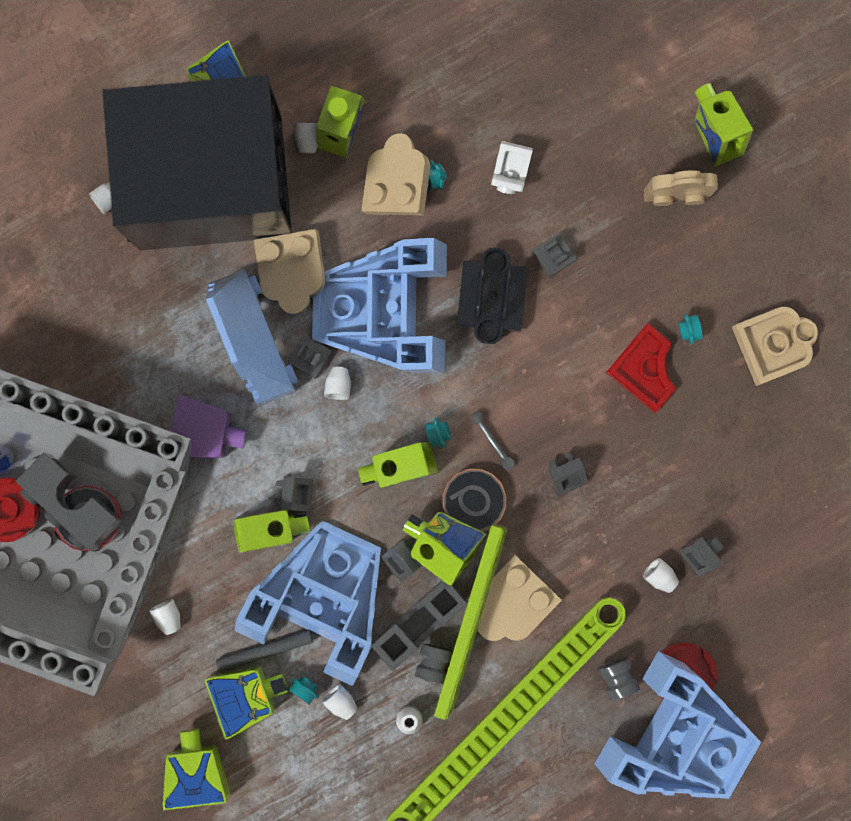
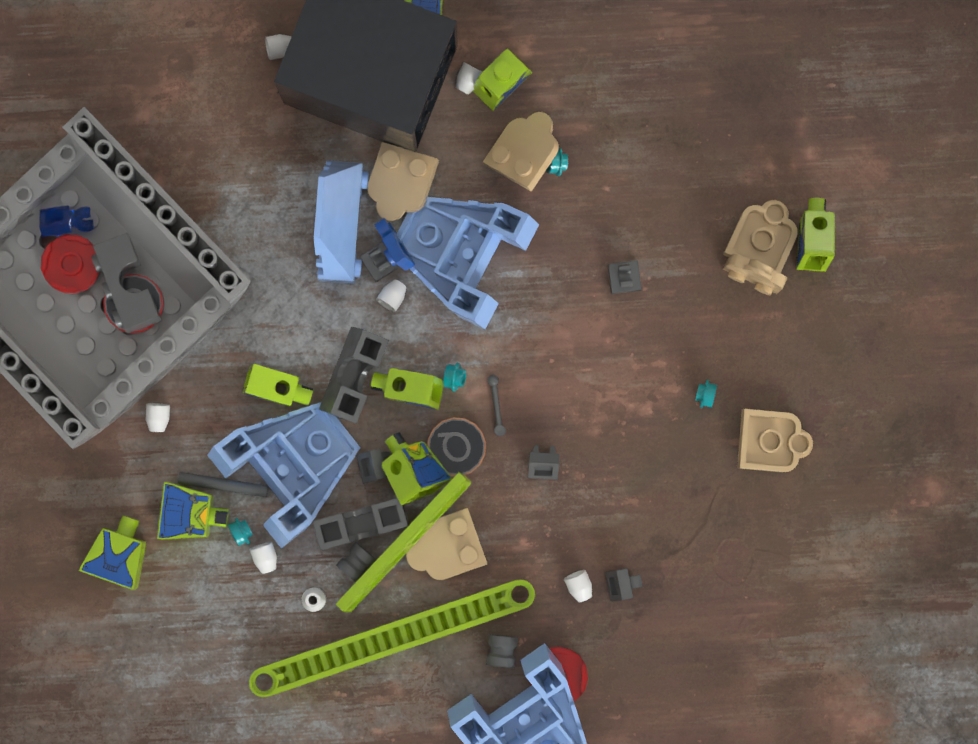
camera: 25 degrees right, 0 degrees up
medium lavender torso [171,395,247,458] -> none
dark grey tile [274,476,313,512] -> none
black piece [457,248,527,344] -> none
white bracket [491,141,533,194] -> none
red tile [605,323,677,413] -> none
none -> dark grey arch [319,327,389,424]
none -> blue plate [374,218,415,271]
none -> tan plate [723,200,798,273]

